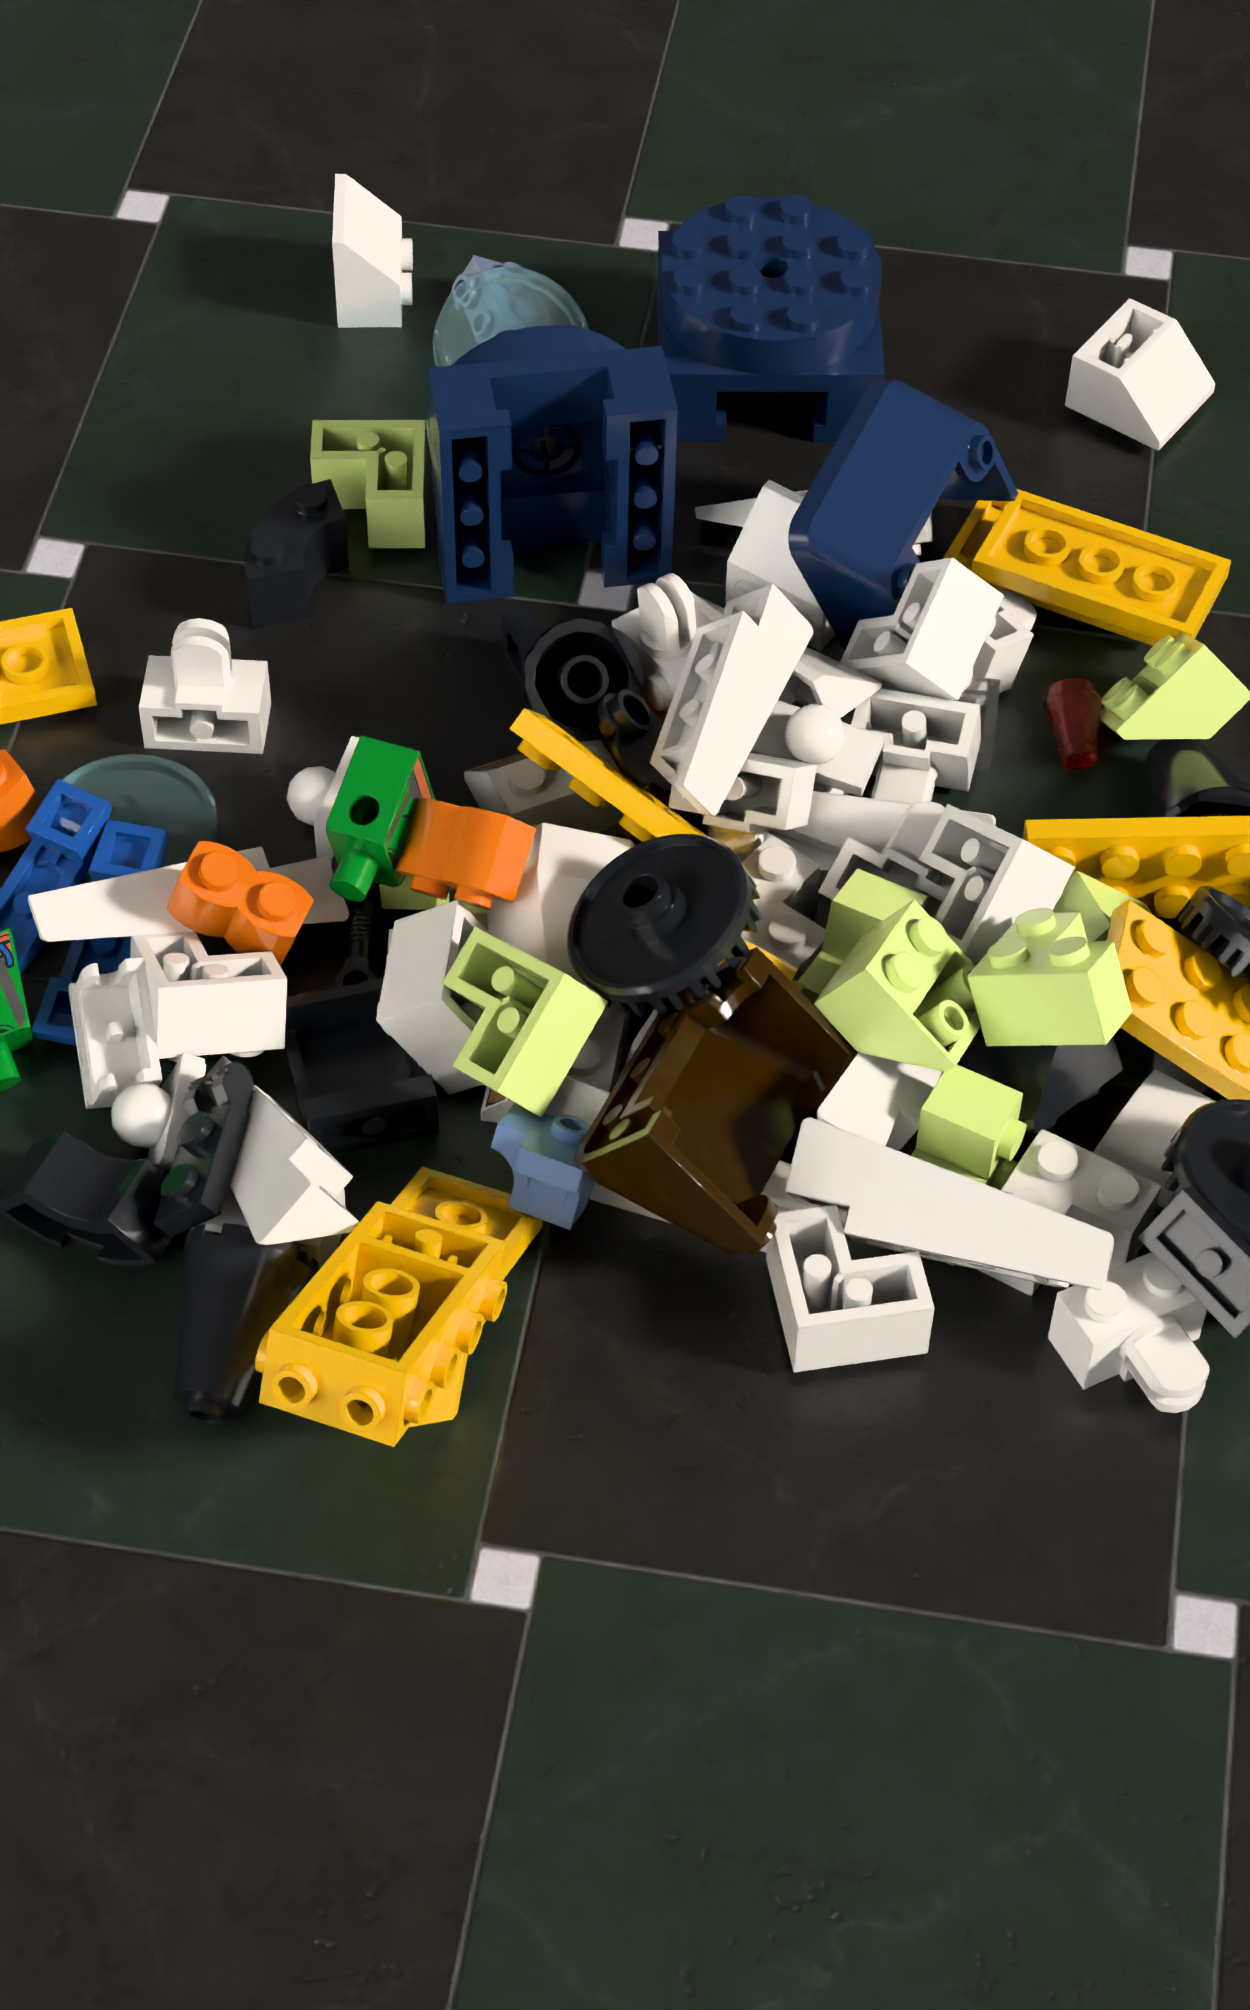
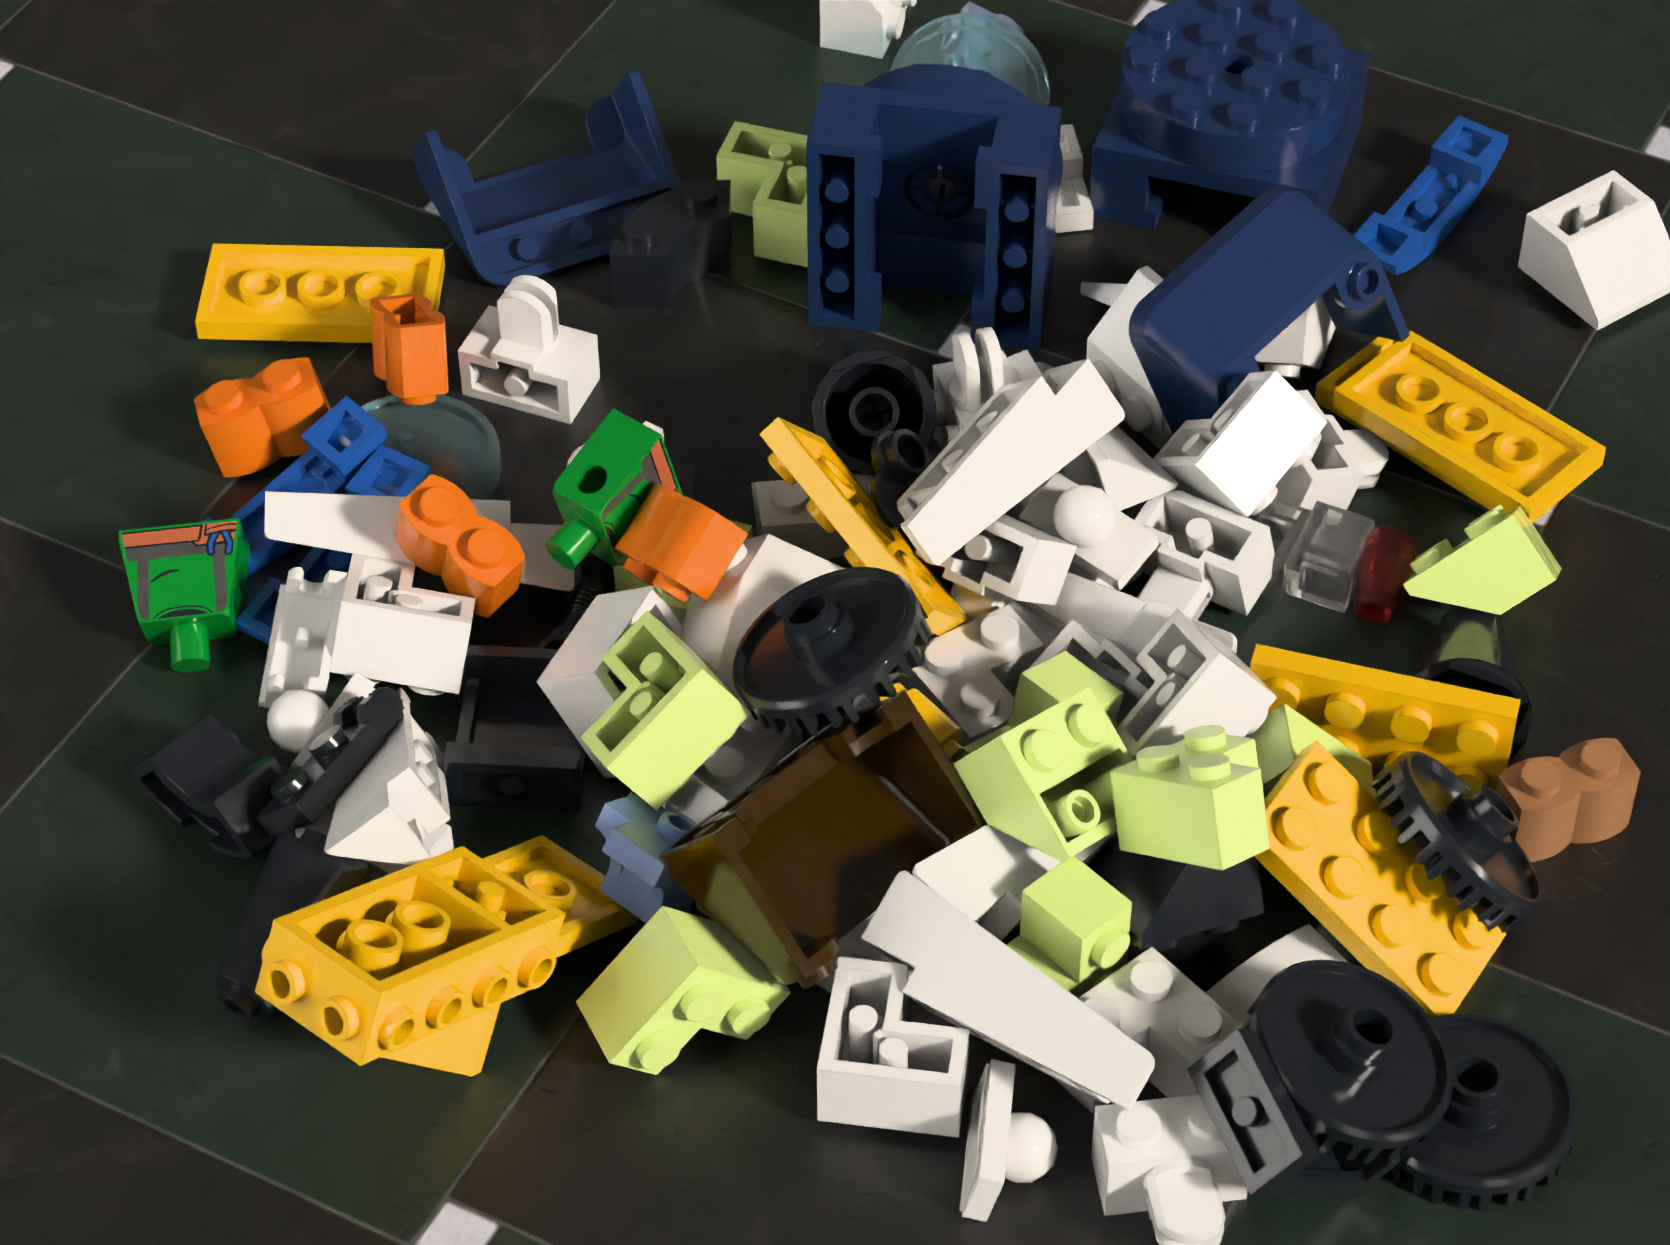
camera: 20 degrees right, 5 degrees down
none -> orange brick [370,294,449,405]
none -> dark blue windscreen [412,69,682,288]
none -> yellowish green brick [576,906,791,1075]
none -> white tile [960,1059,1058,1222]
none -> clear panel [1286,501,1374,613]
none -> blue slope [1353,116,1509,275]

